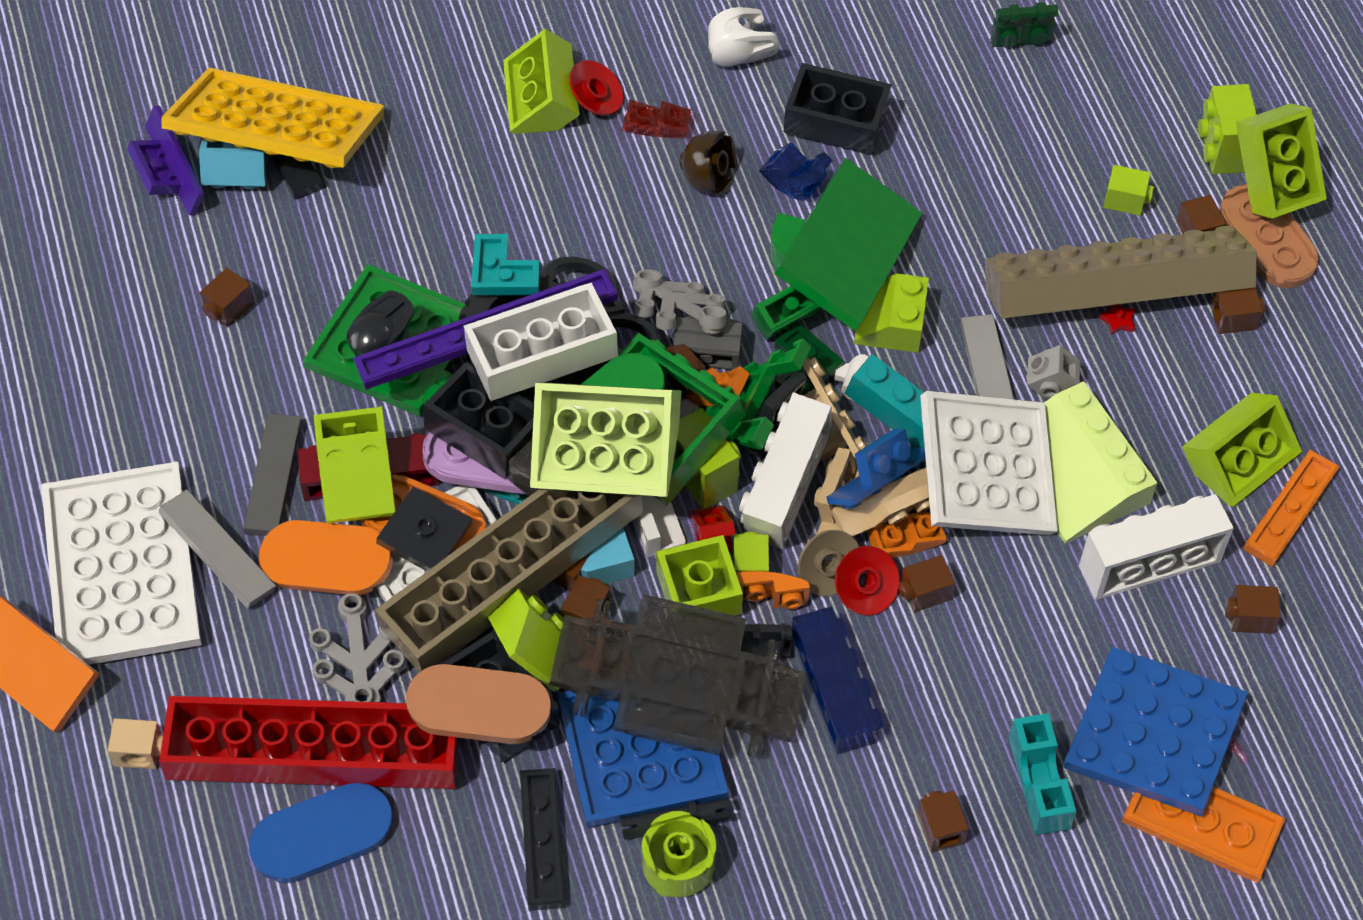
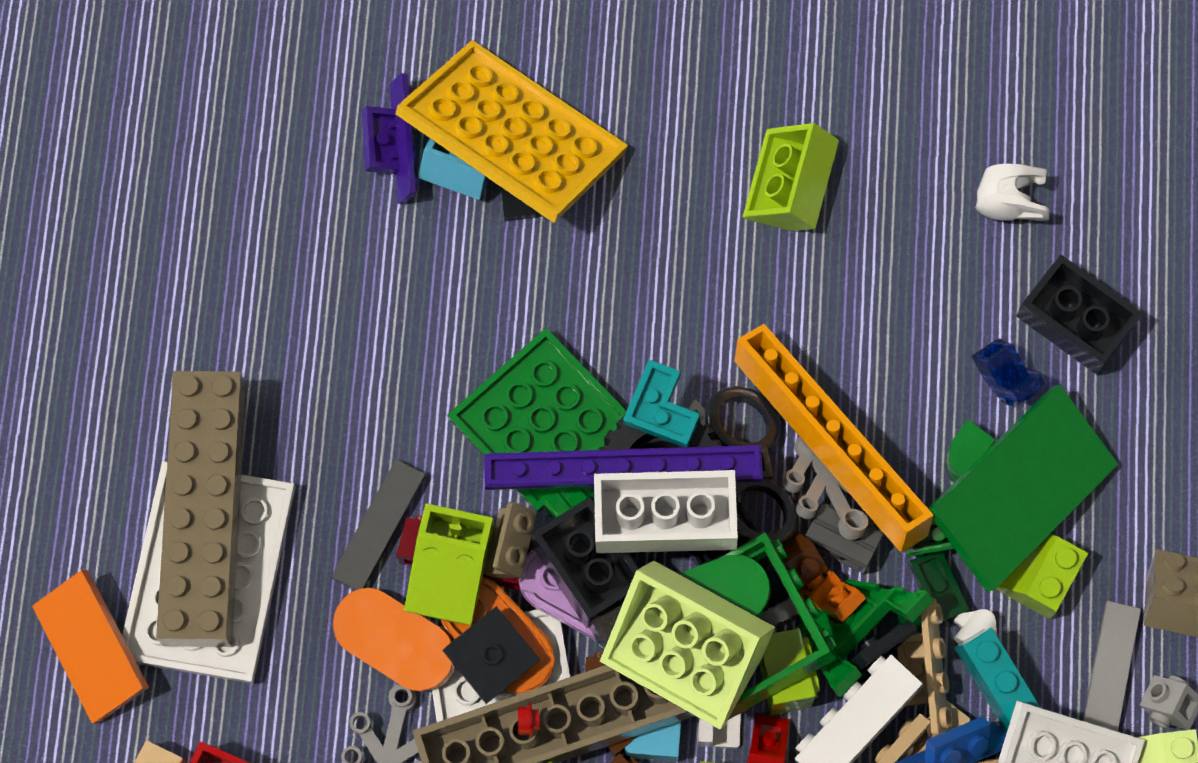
camera: 25 degrees right, 15 degrees up
light grey tile [159,490,276,609] -> none
reddish brown brick [200,267,255,327] -> none
black helmet [346,290,415,356] -> none
red dish [569,60,623,116] -> none
clear red slope [622,99,692,138] -> none
dark brown cylinder [679,131,737,194] -> none
none -> dark tan brick [156,371,246,647]
none -> dark tan bracket [484,502,537,578]
none -> red plate [518,702,540,738]
none -> light orange brick [734,324,934,553]

